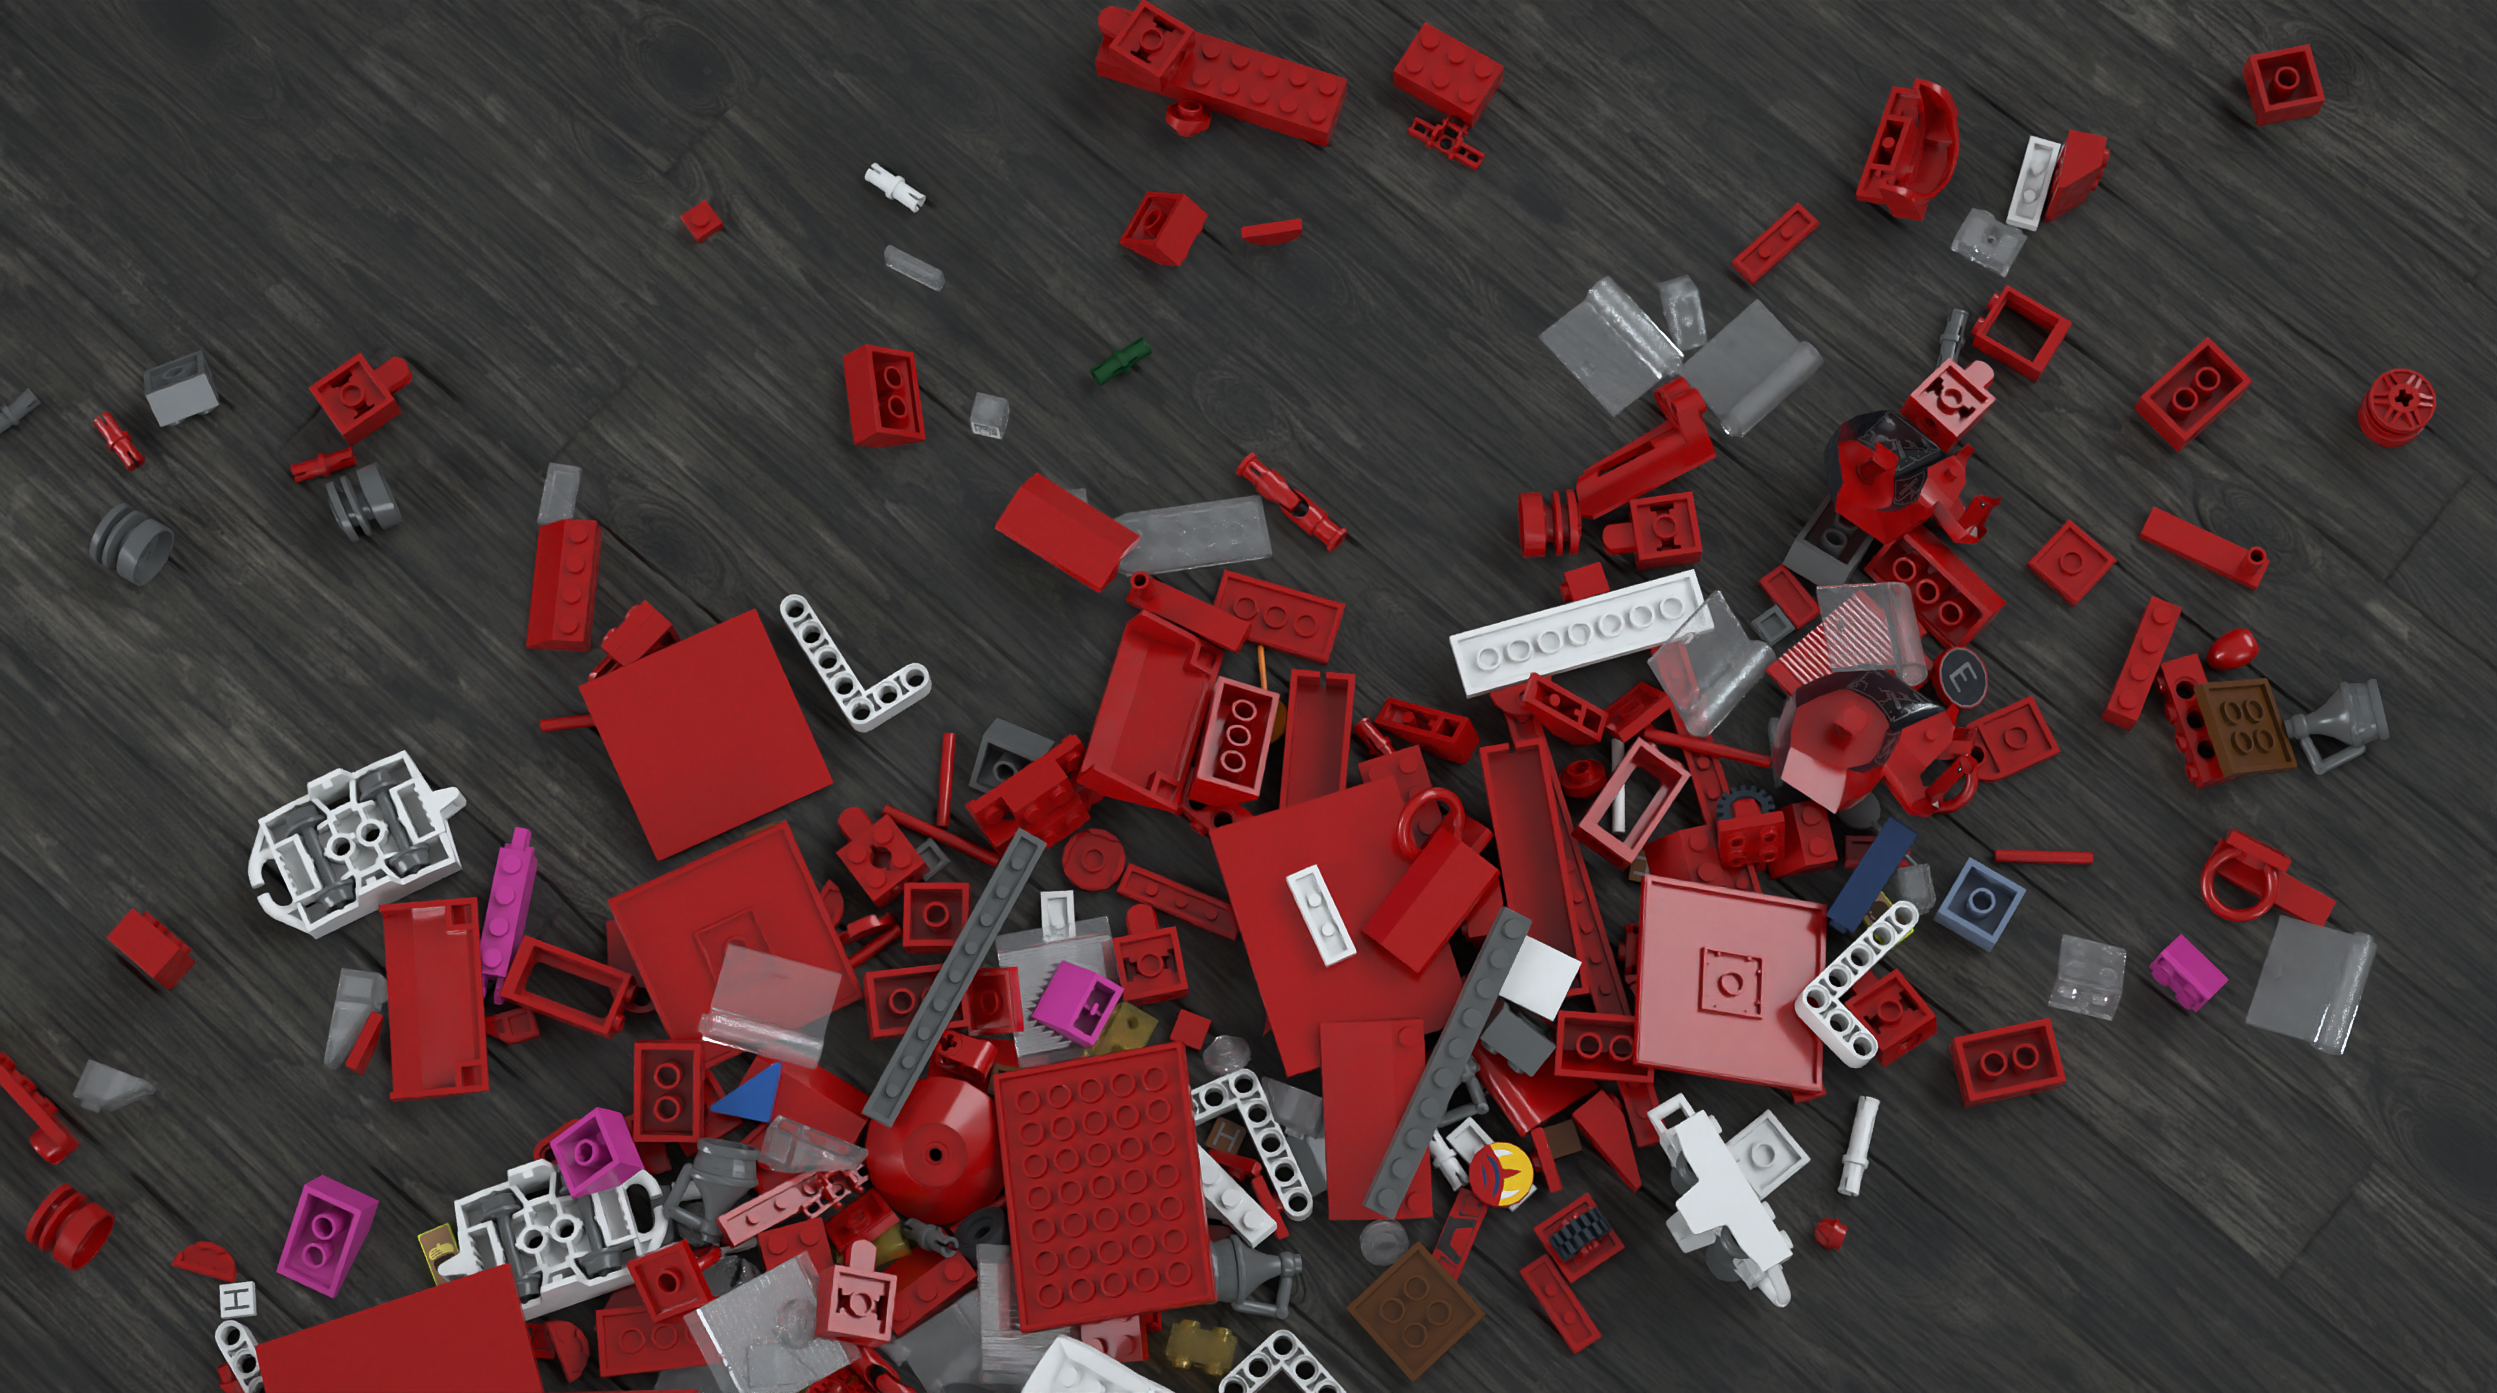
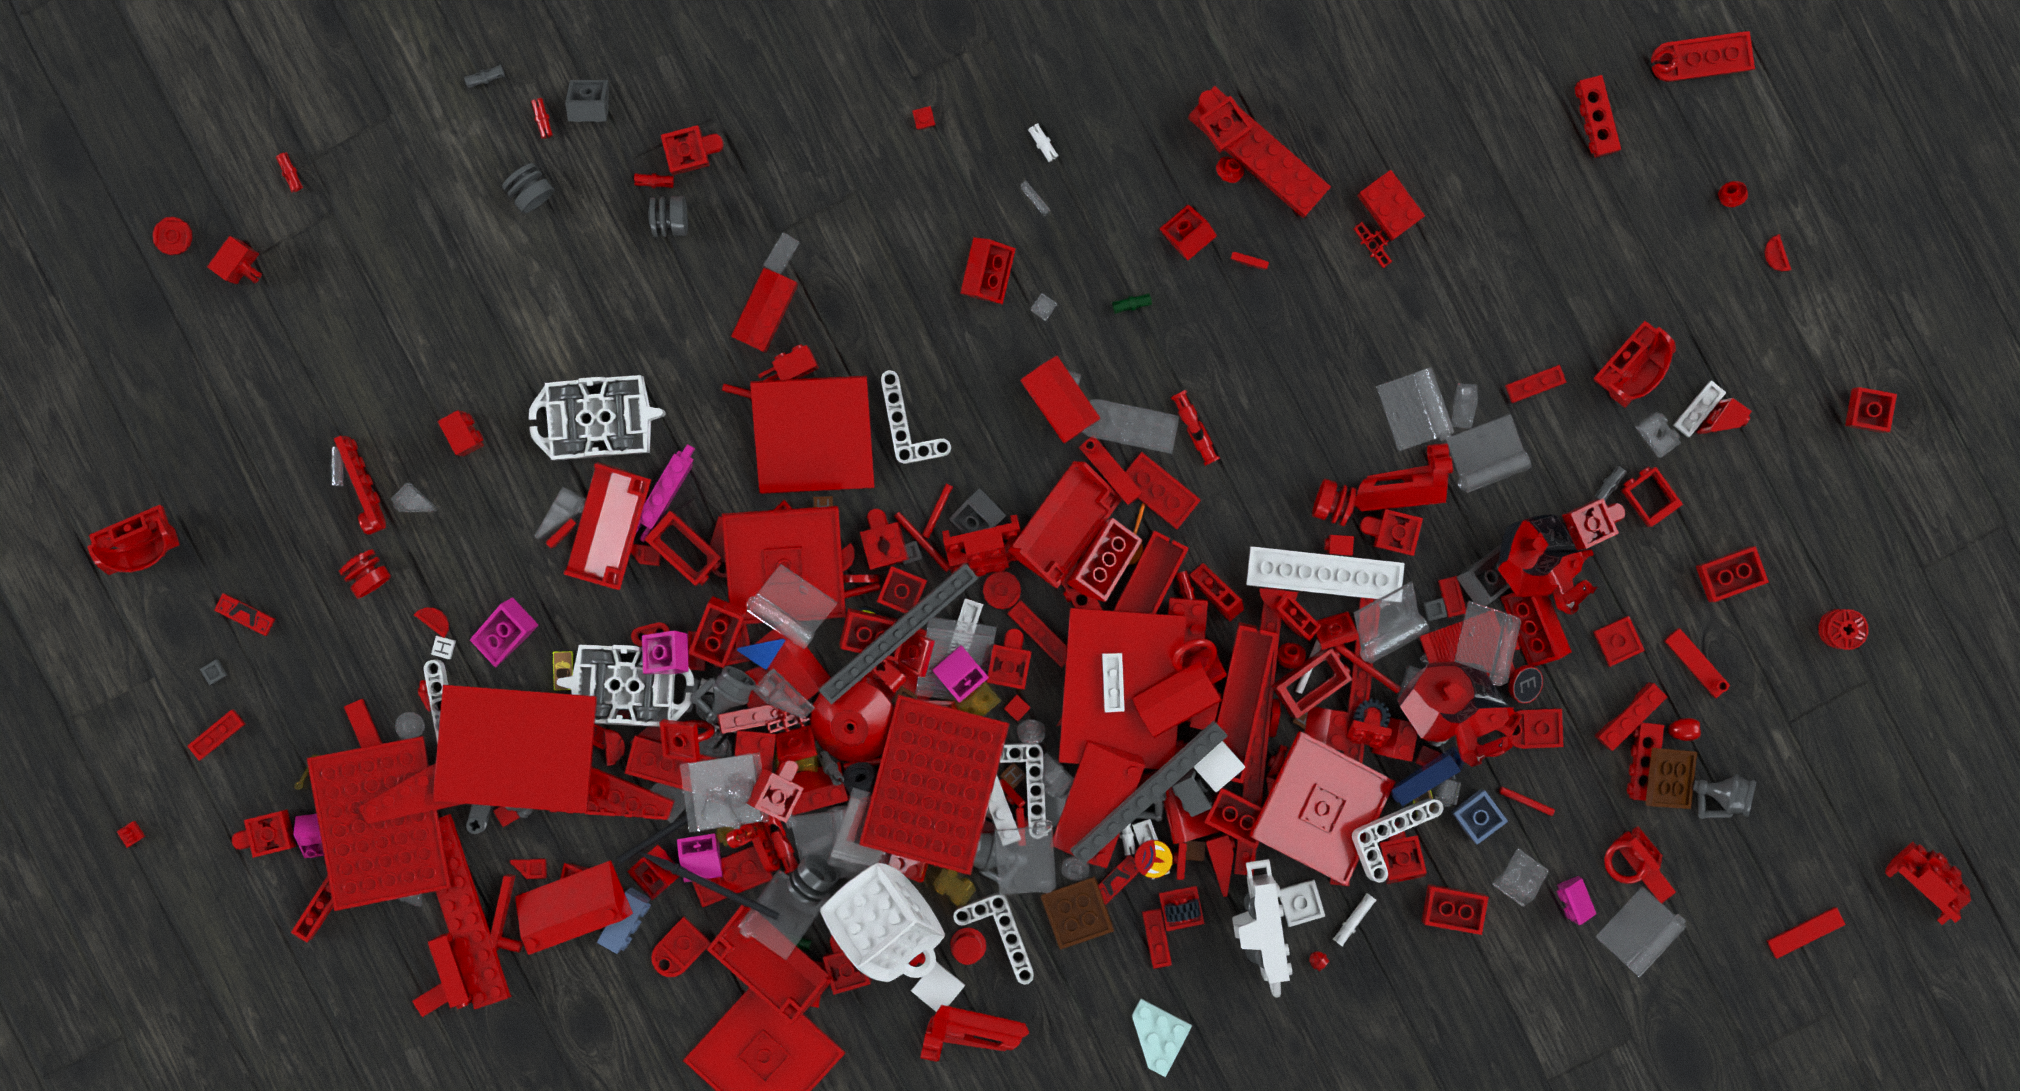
camera: 20 degrees right, 15 degrees up
none -> clear door [995,820,1056,895]
none -> red tile [1269,699,1280,737]

